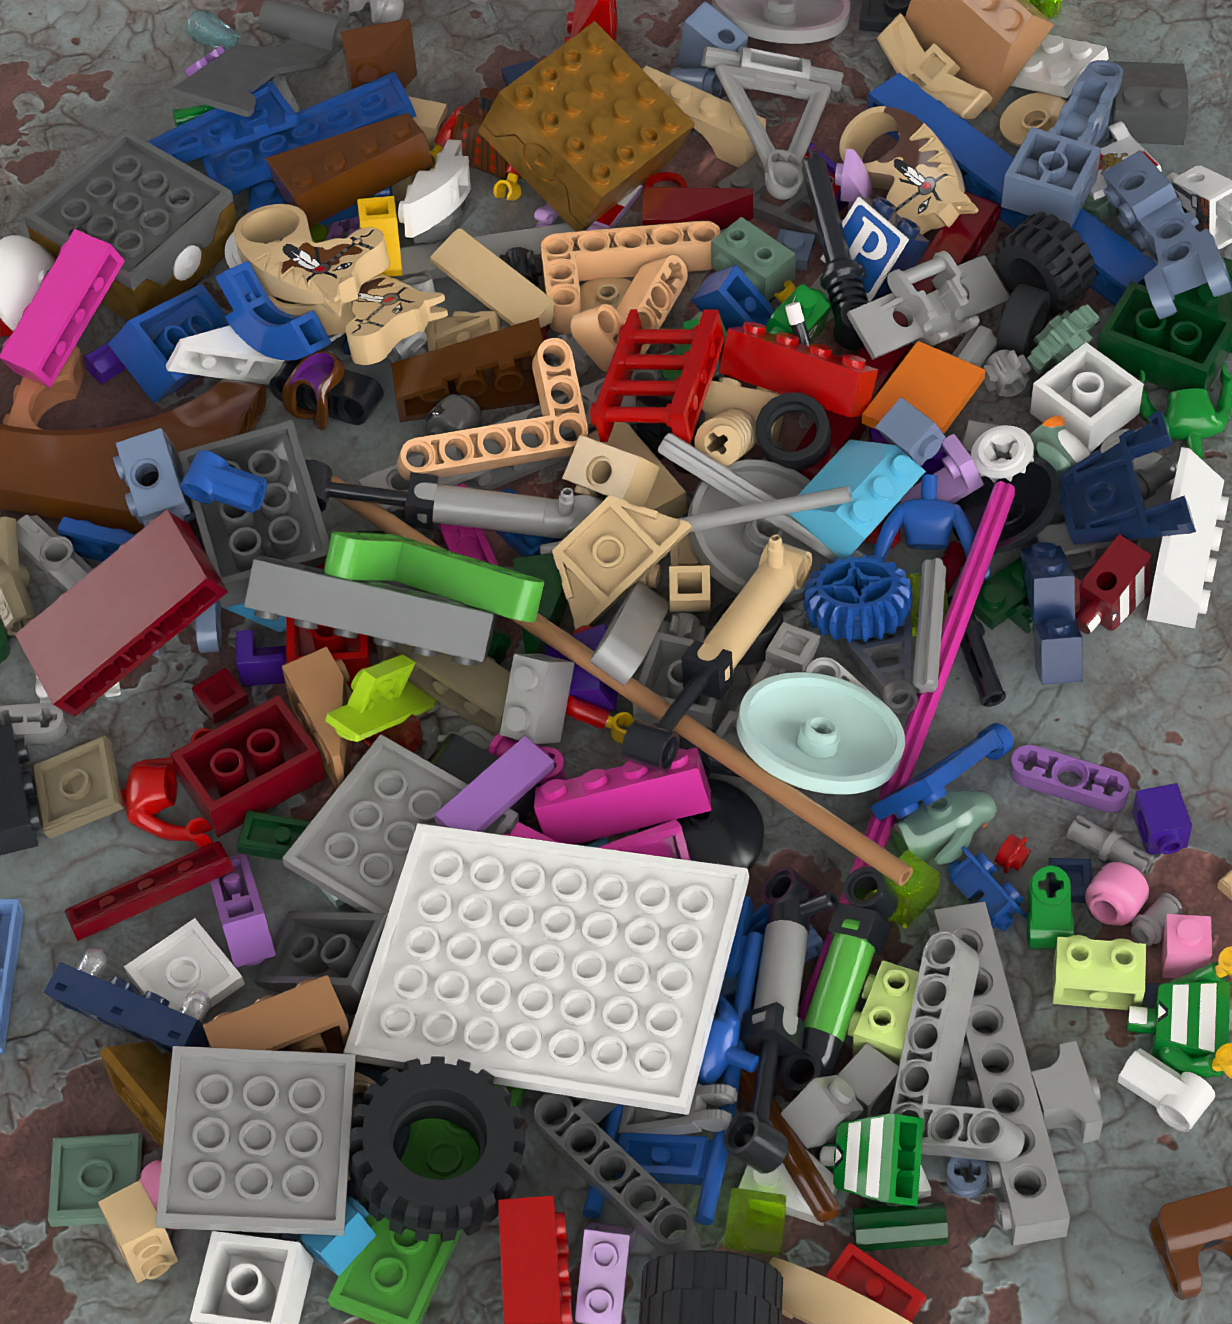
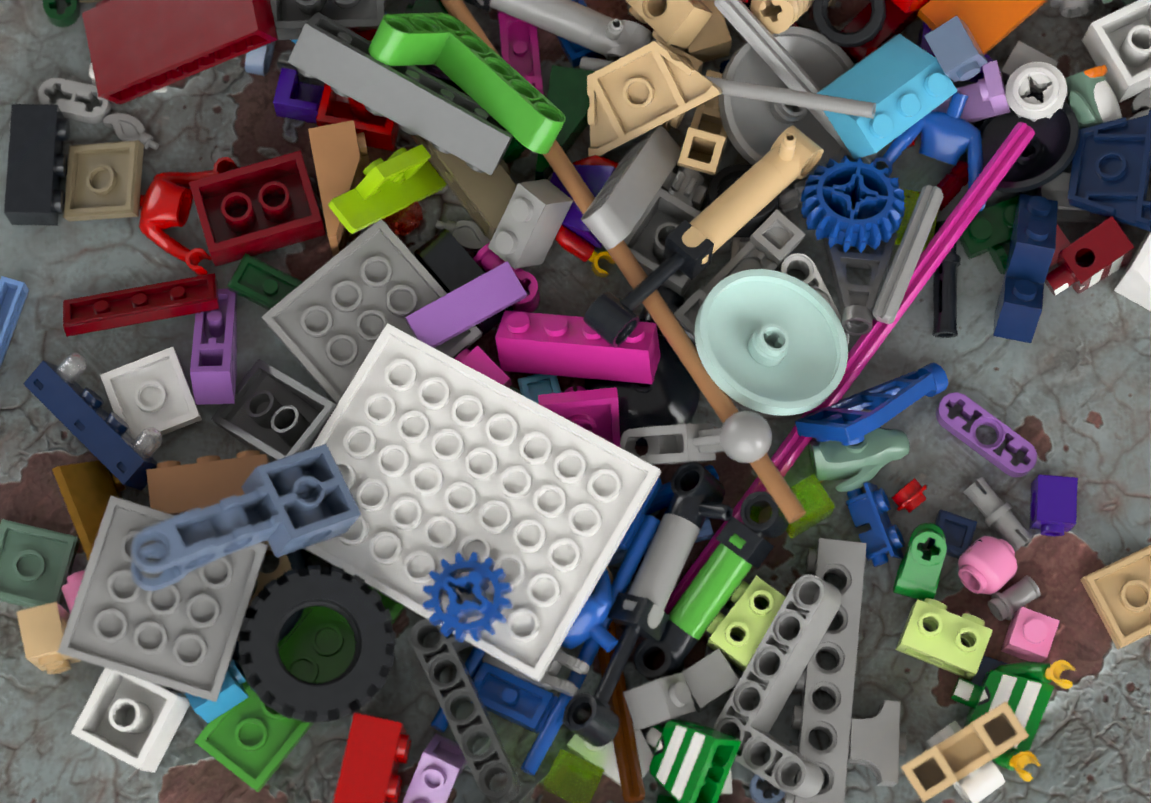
camera: 10 degrees right, 20 degrees up
dark red plate [191,668,249,723] -> none
none -> light grey piece [103,113,159,150]
none -> sand blue brick [131,444,361,591]
none -> blue gear [423,552,513,643]
none -> light grey piece [620,411,772,465]
none -> tan arch [901,701,1029,803]

